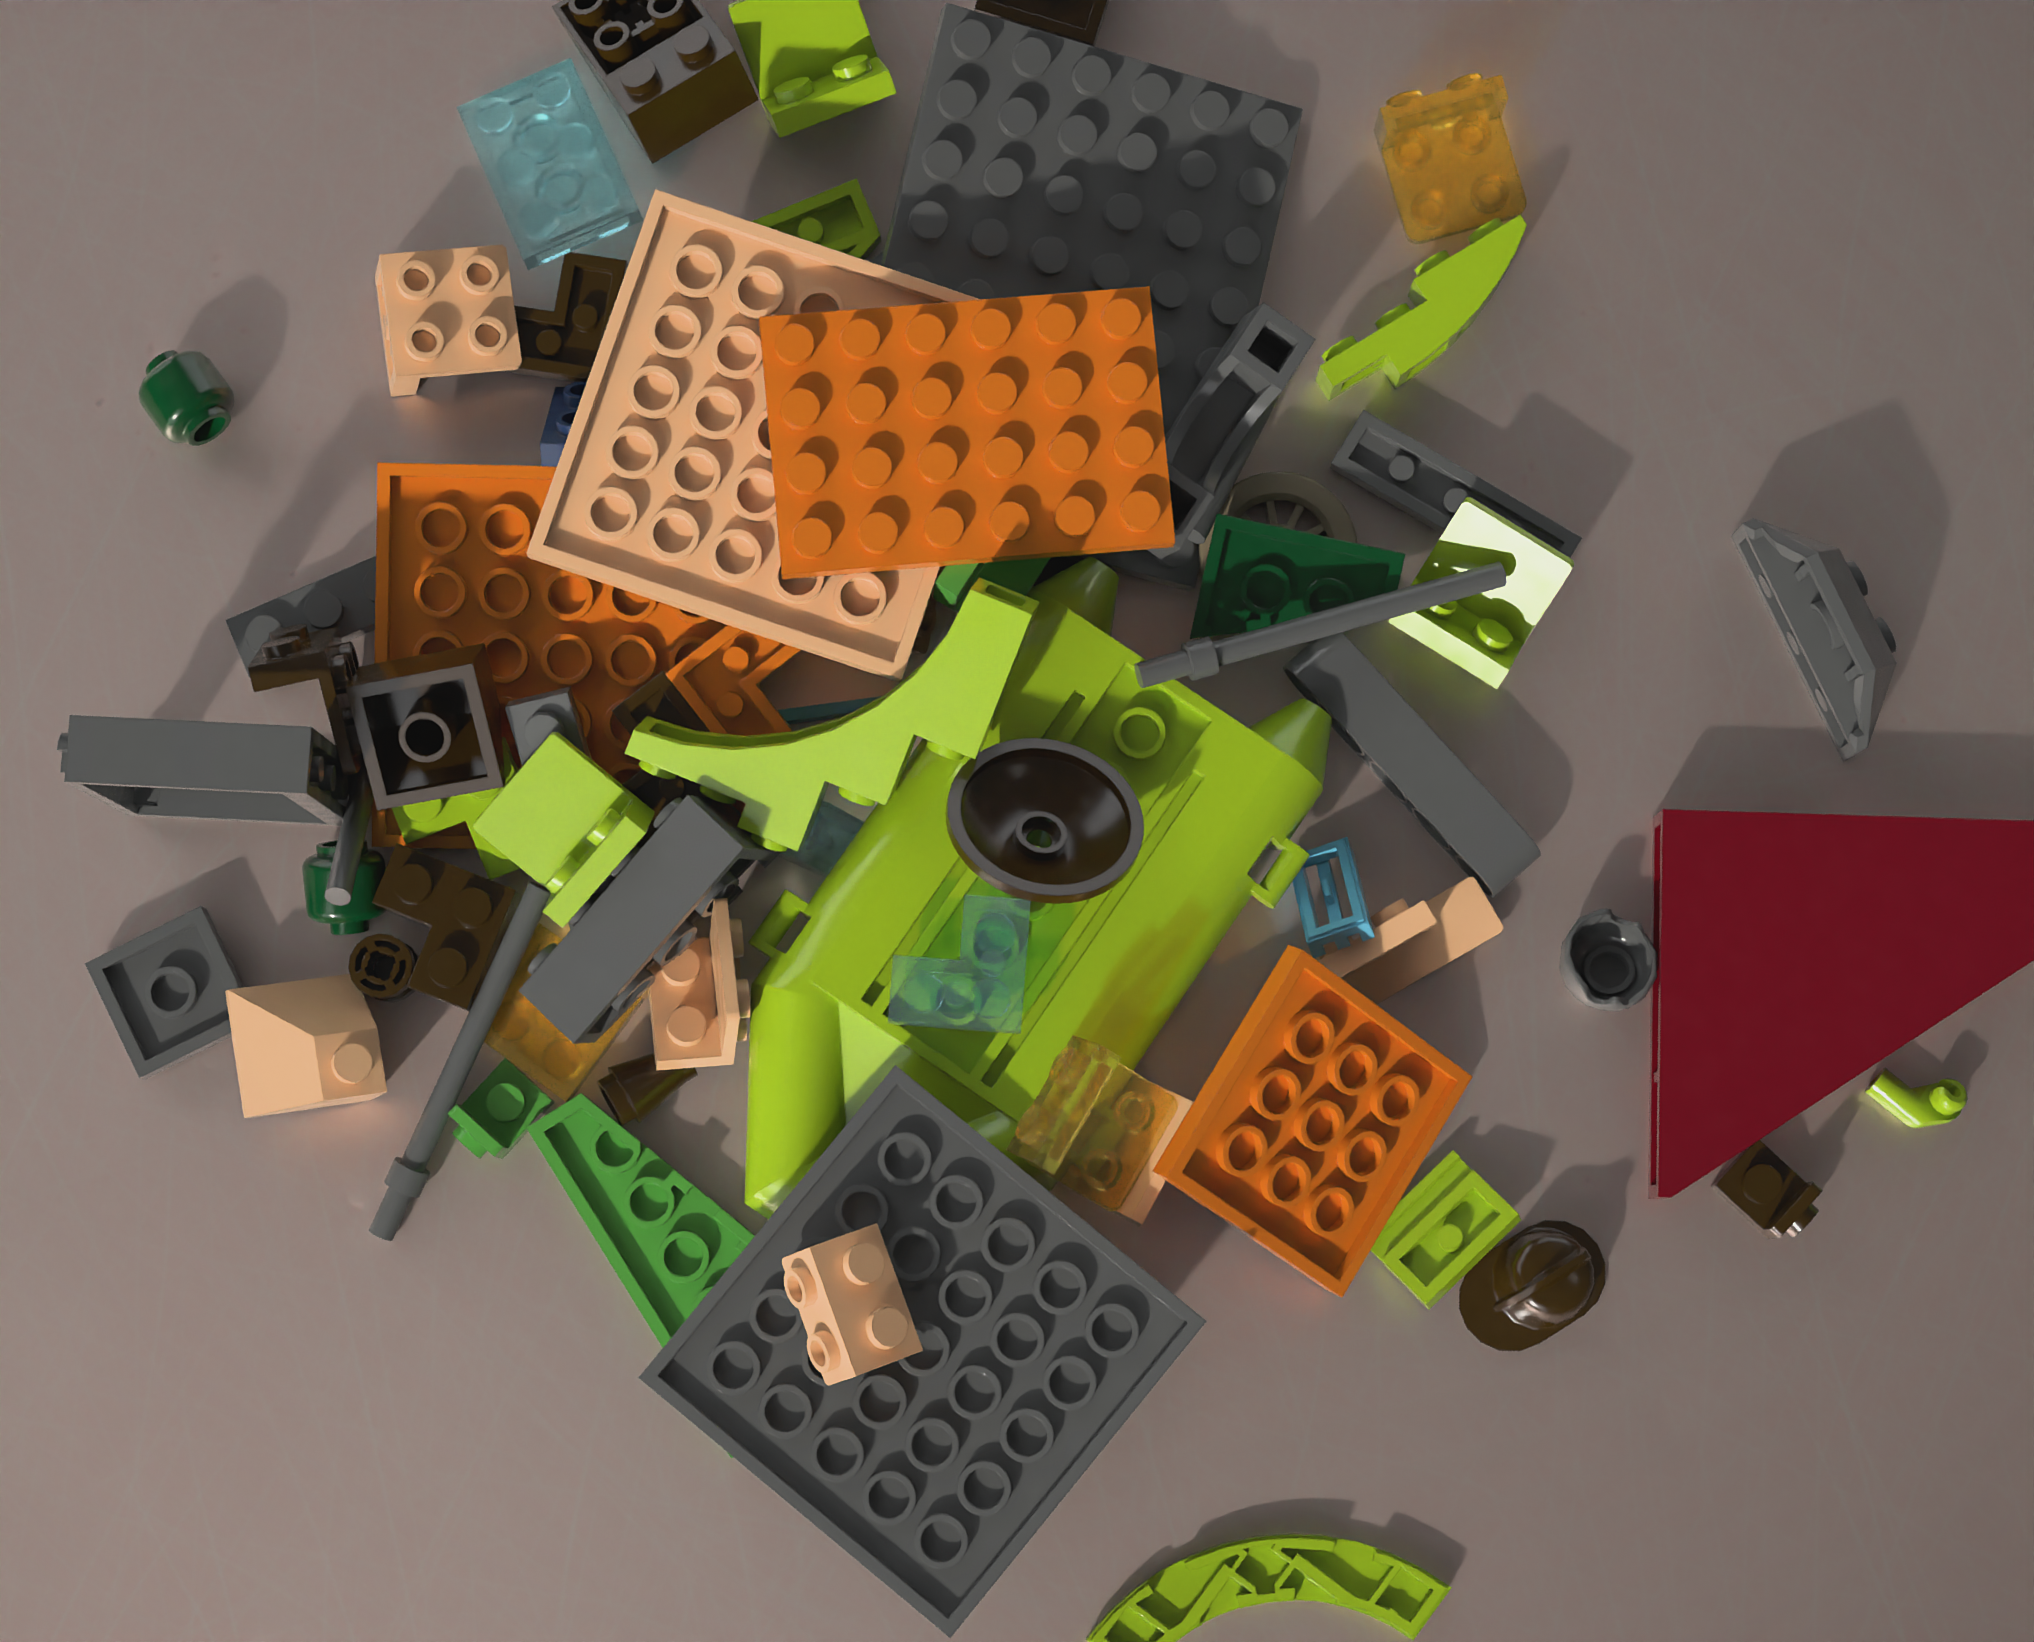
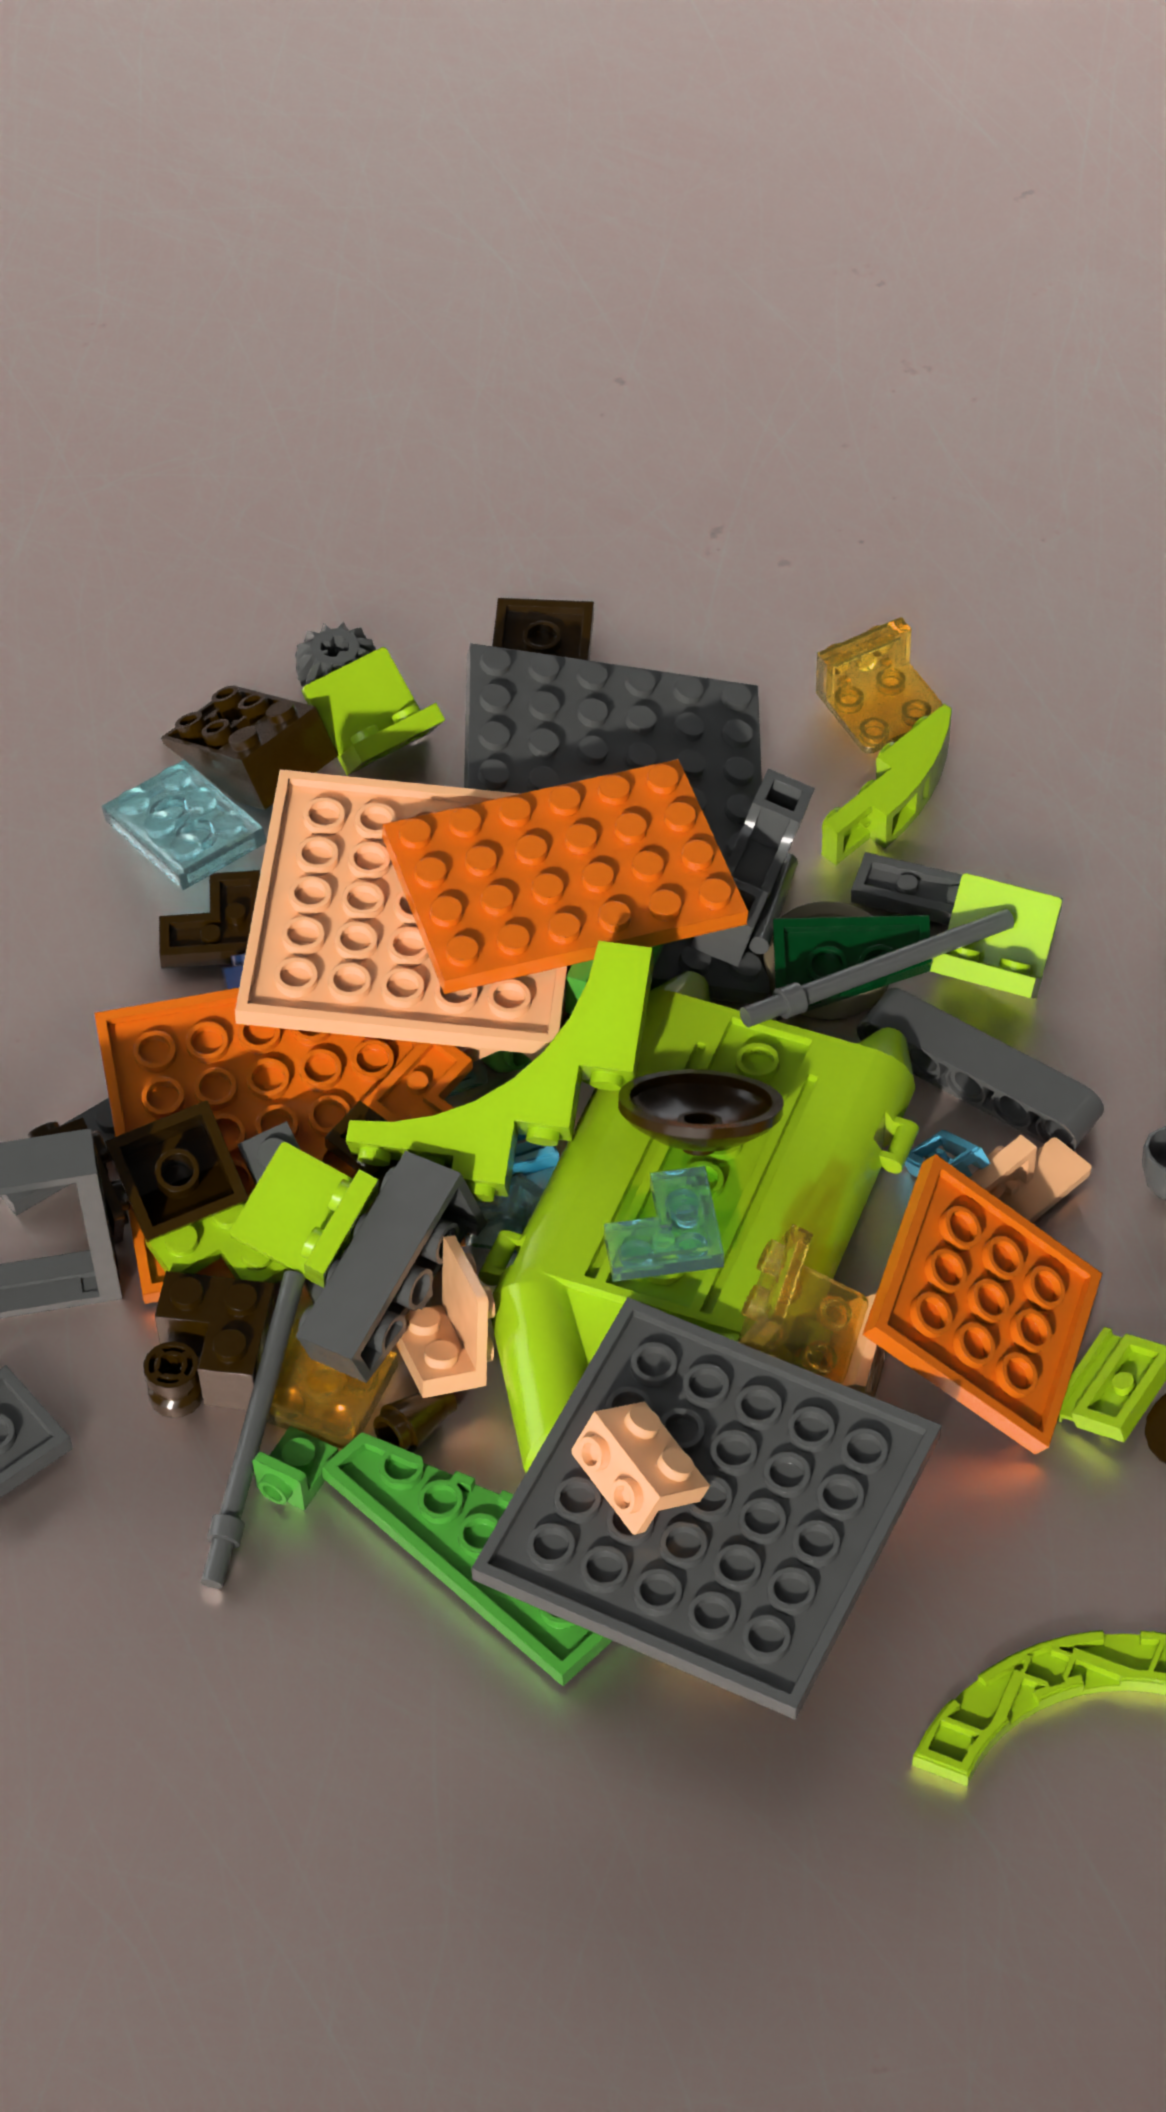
camera: 15 degrees left, 30 degrees down
light nougat slope [225,974,387,1118] -> none
dark green head [302,840,387,935] -> none
dark grey bar [325,761,374,906] -> none
light nougat bracket [375,245,522,397] -> none

